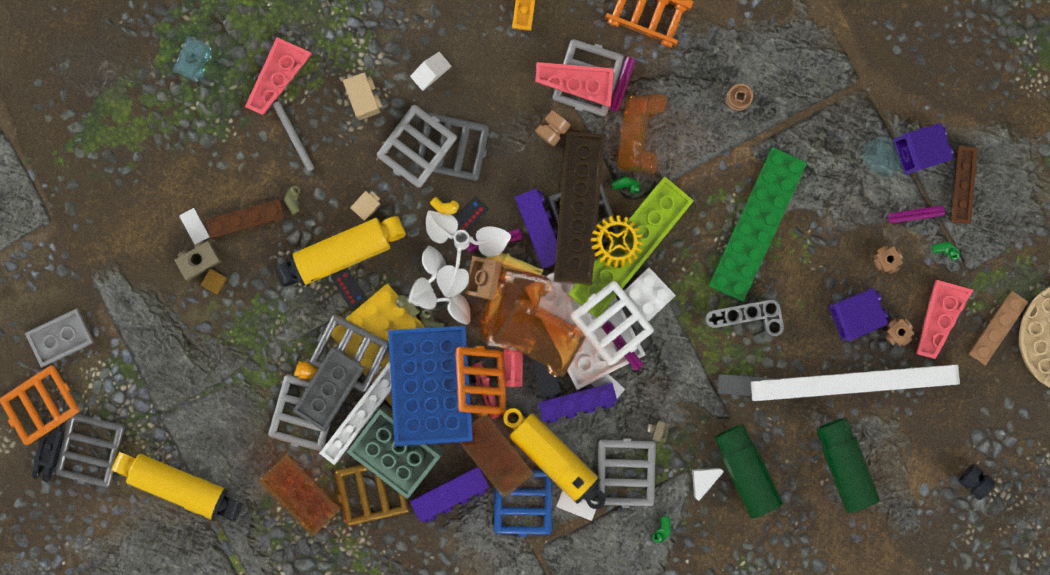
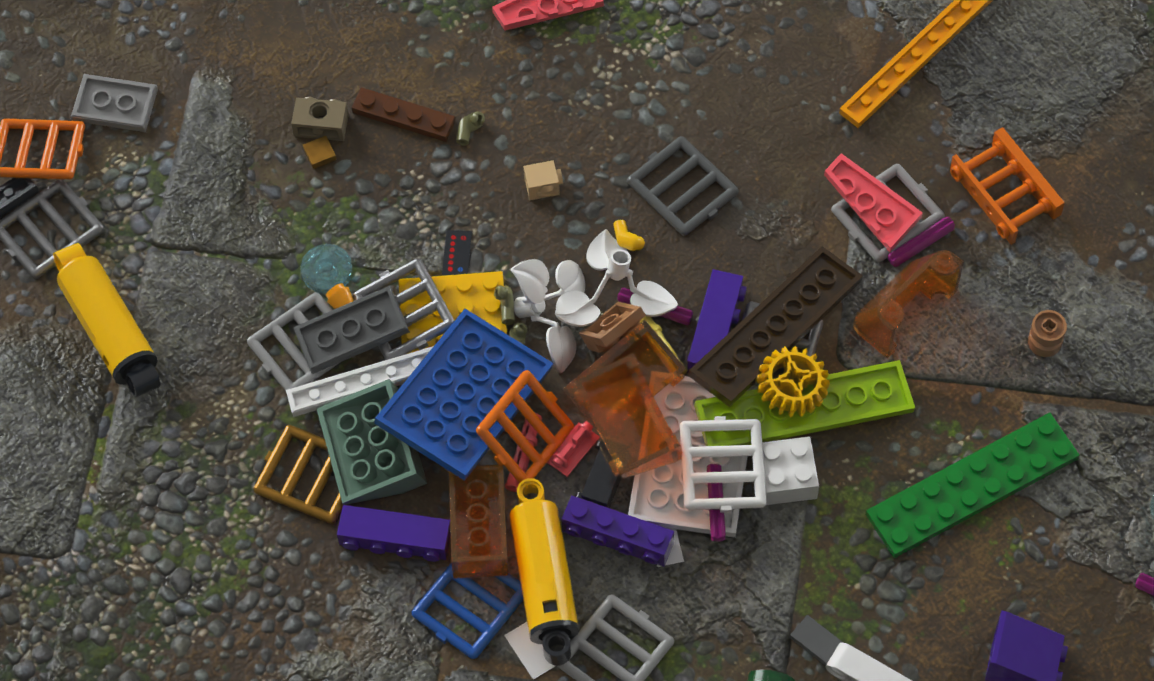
camera: 40 degrees right, 25 degrees down
white sticker [179,208,209,244] -> none
clear orange brick [258,453,342,537] -> none
light grey bar [272,101,315,172] -> none
yellow piece [275,216,406,287] -> none
tan brick [343,72,382,121] -> none
light grey bar [377,105,457,188] -> none
white slope [410,52,452,91] -> none
black sticker [455,196,489,232] -> none
medium nougat wheel [535,110,571,147] -> none
green arm [611,177,640,194] -> none
dark tan tile [647,421,670,442] -> none
light grey beam [704,300,784,336] -> none
medium nougat brick [873,245,903,274] -> none
none -> clear light blue tile [300,244,352,293]

